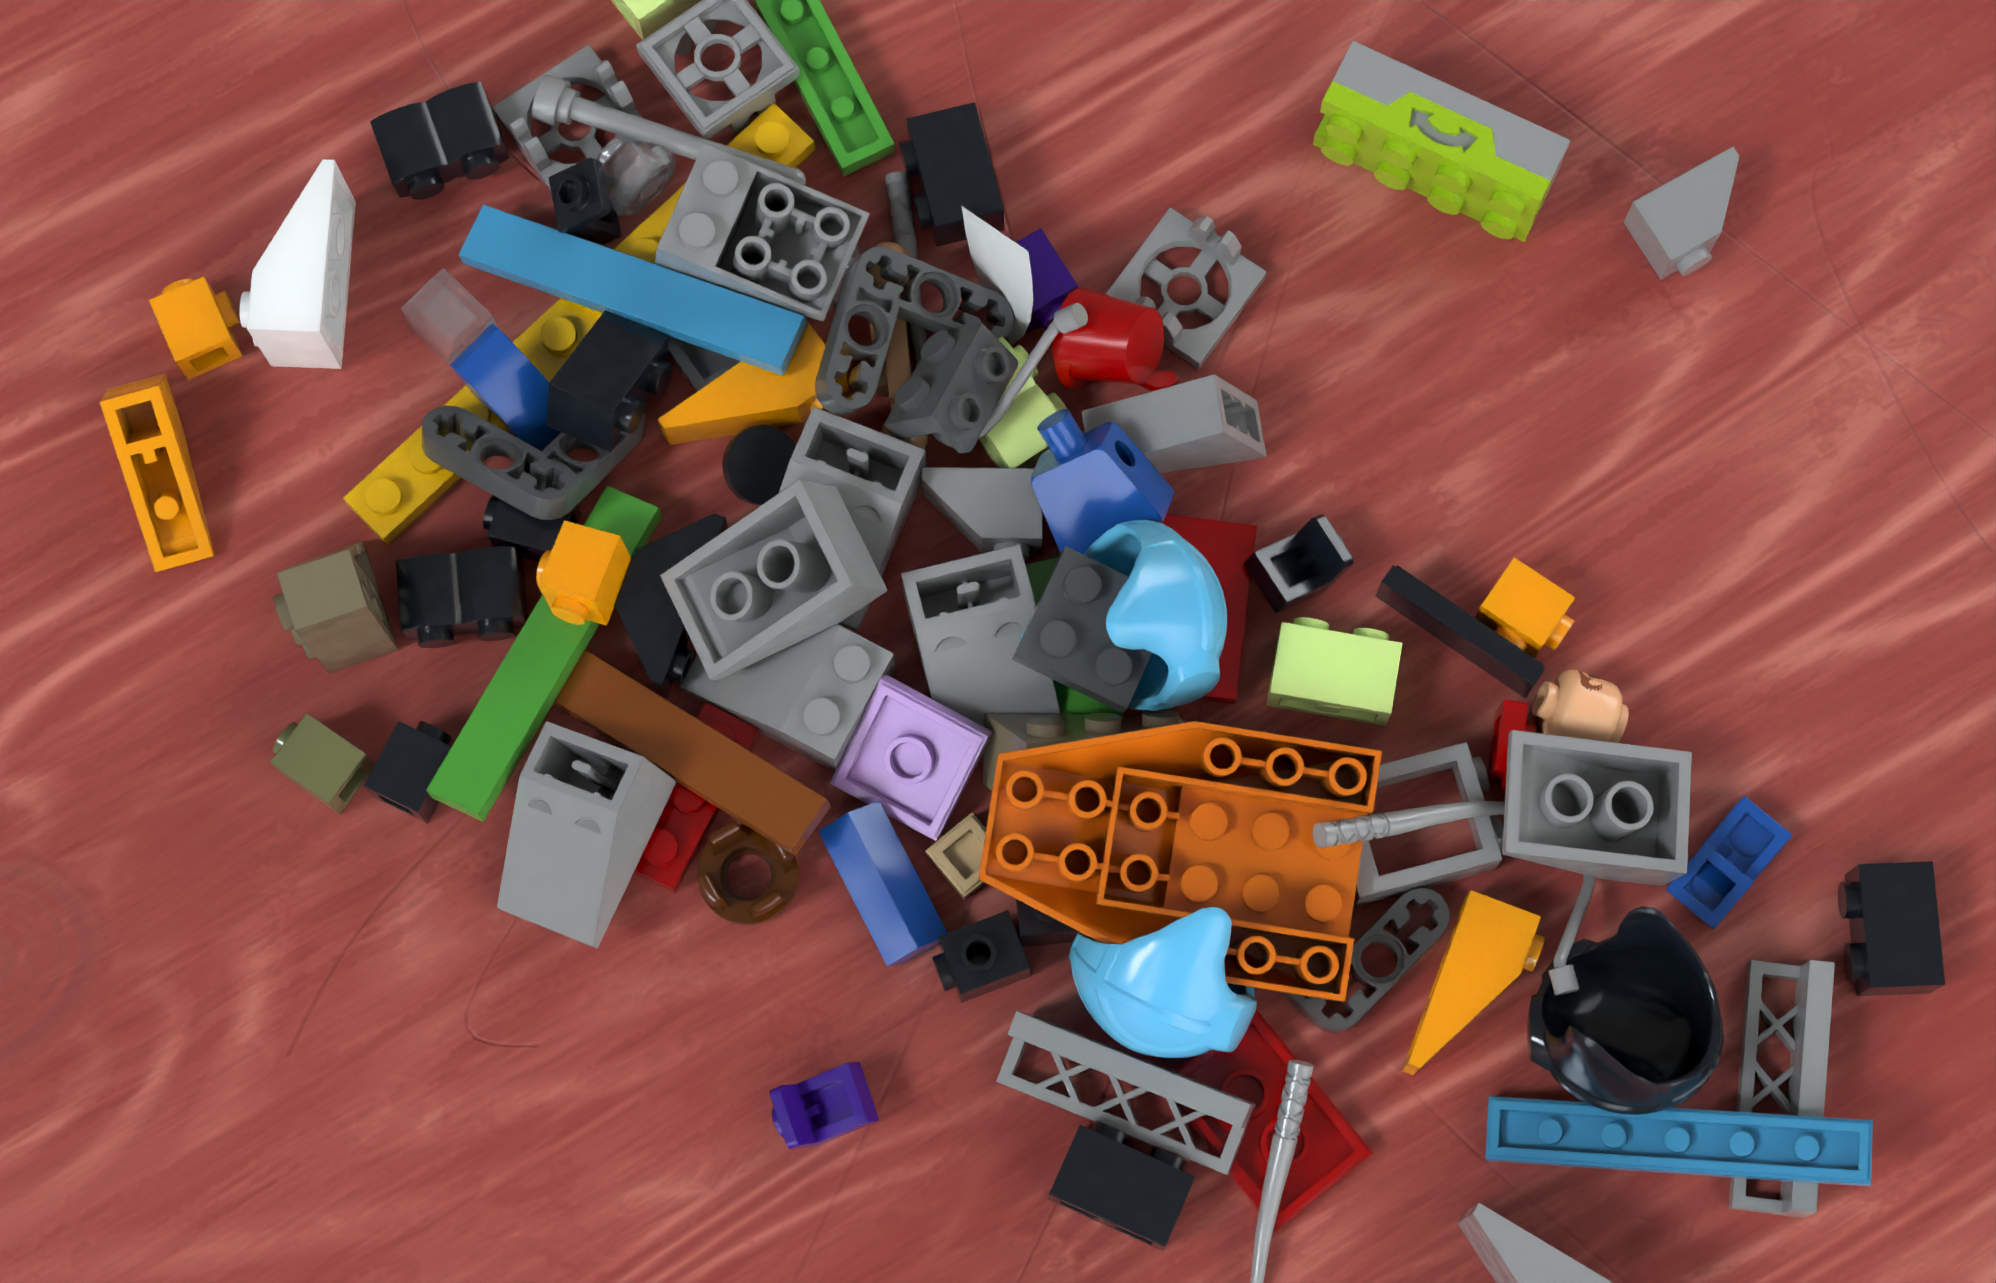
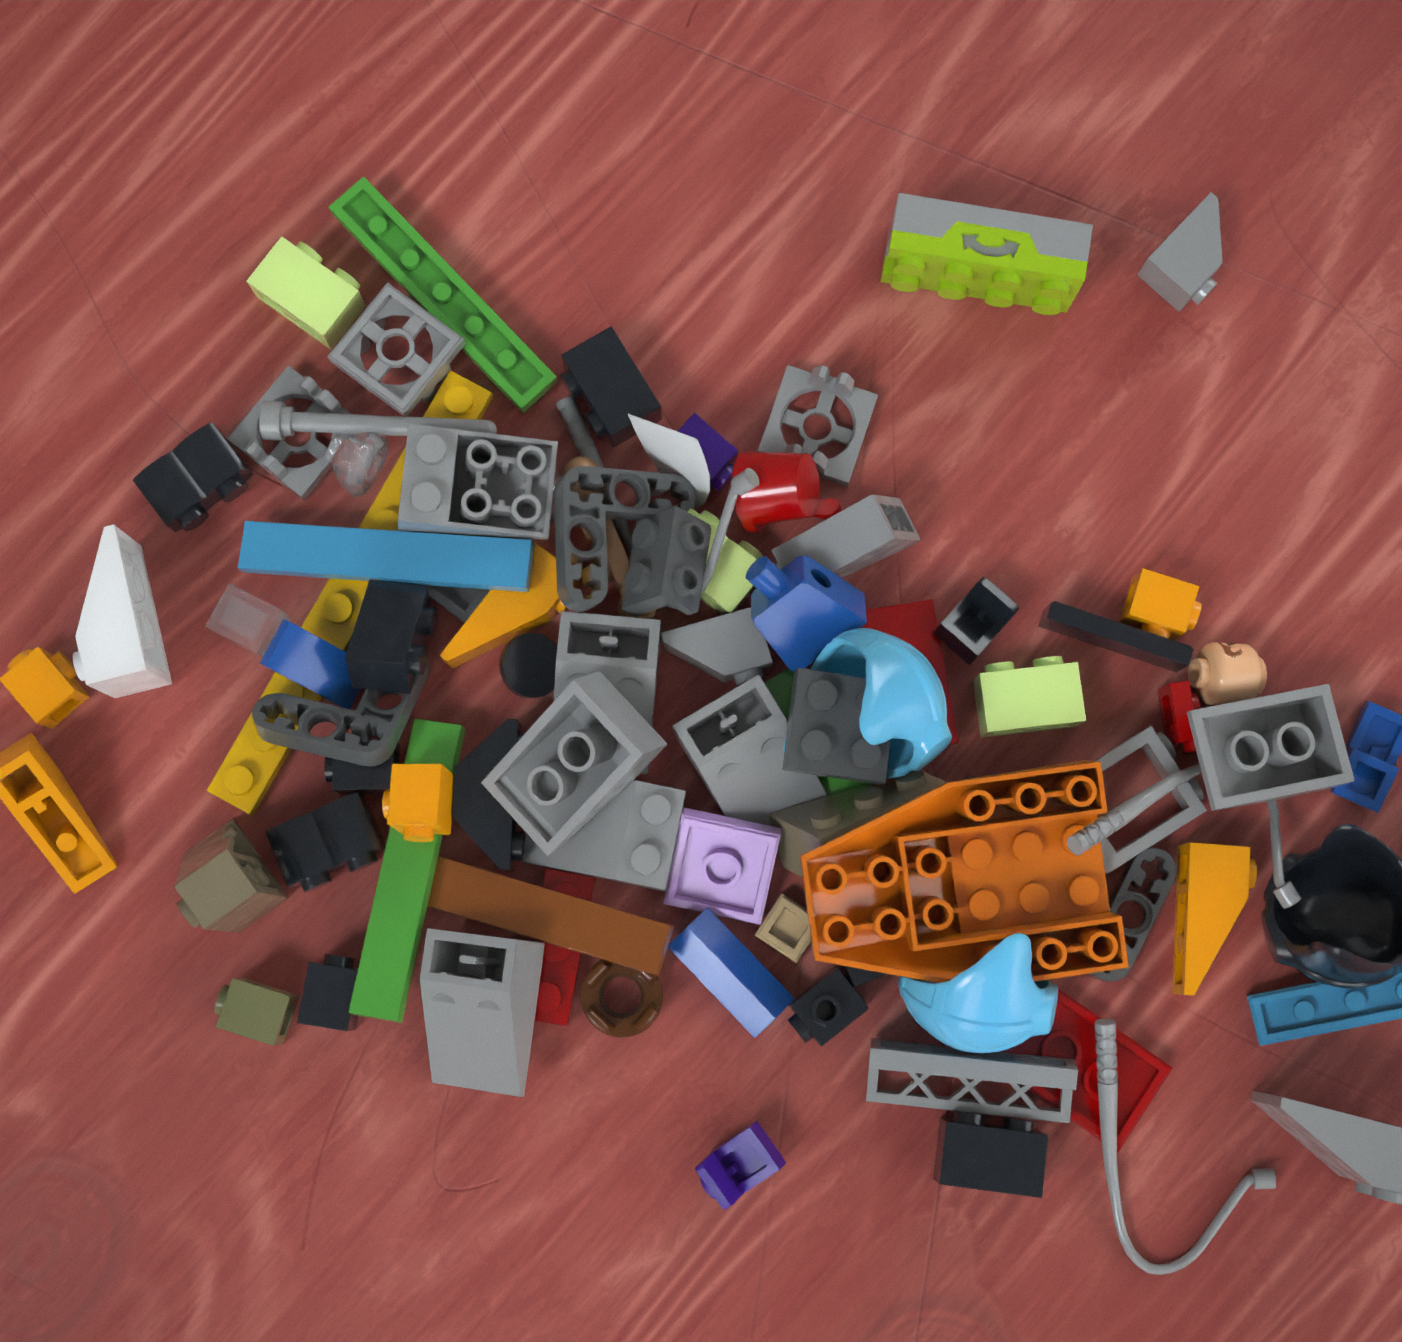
camera: 20 degrees left, 5 degrees up
black bracket [548,158,622,245] -> none

